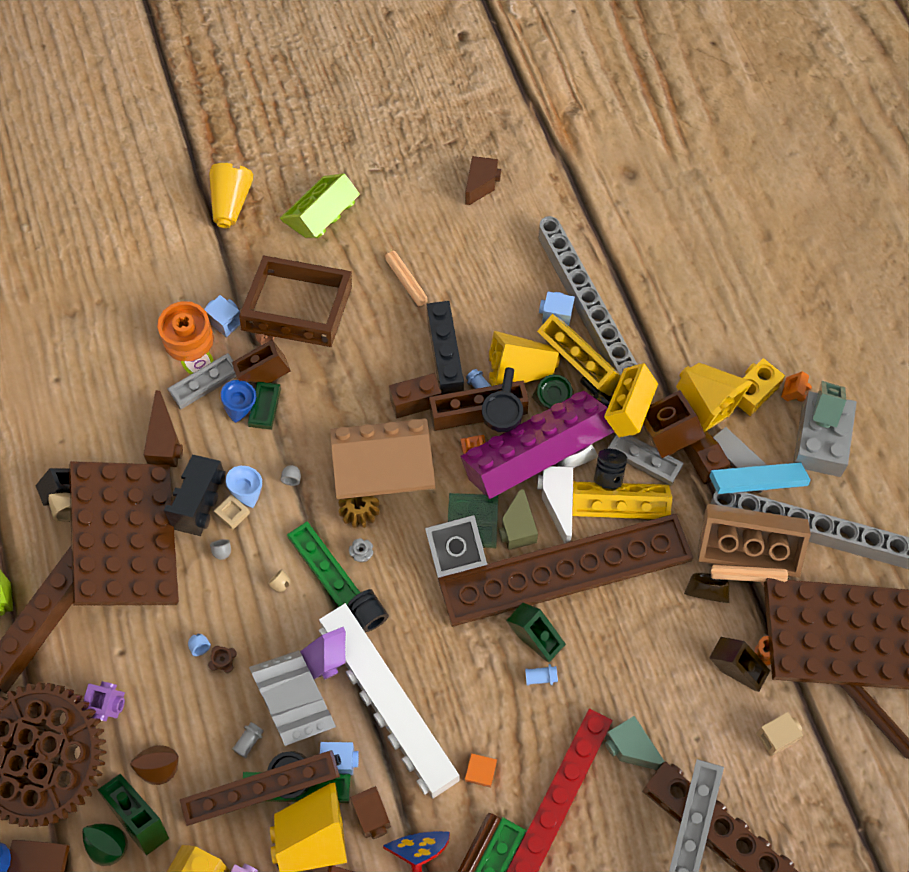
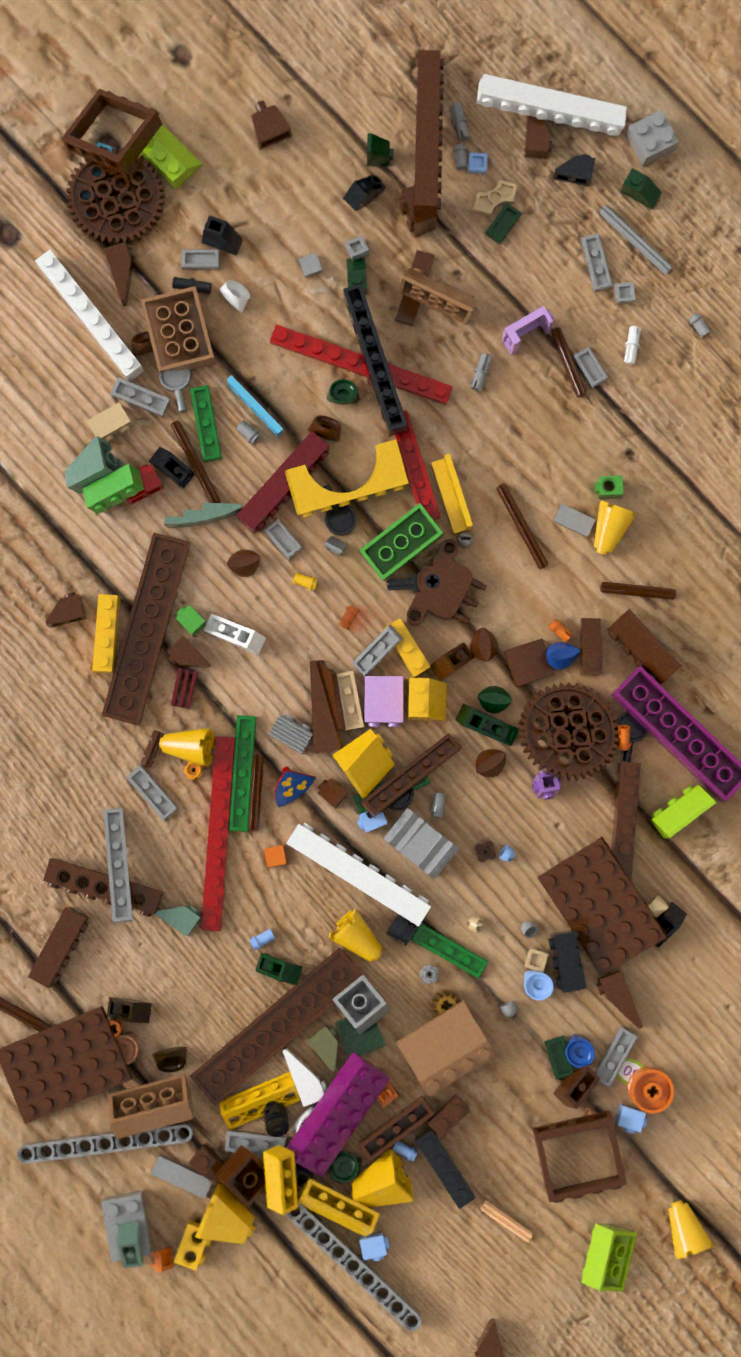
camera: 155 degrees right, 20 degrees up
medium lavender slope [300,627,346,680] -> none
black piece [482,367,523,432] -> none
medium azure tile [709,462,811,494] -> none
light nougat axle [711,565,788,582] -> none
tan brick [756,712,803,756] -> none
none -> reddish brown brick [28,907,89,988]
none -> nougat piece [116,1032,138,1065]
none -> yellow cone [329,909,382,962]

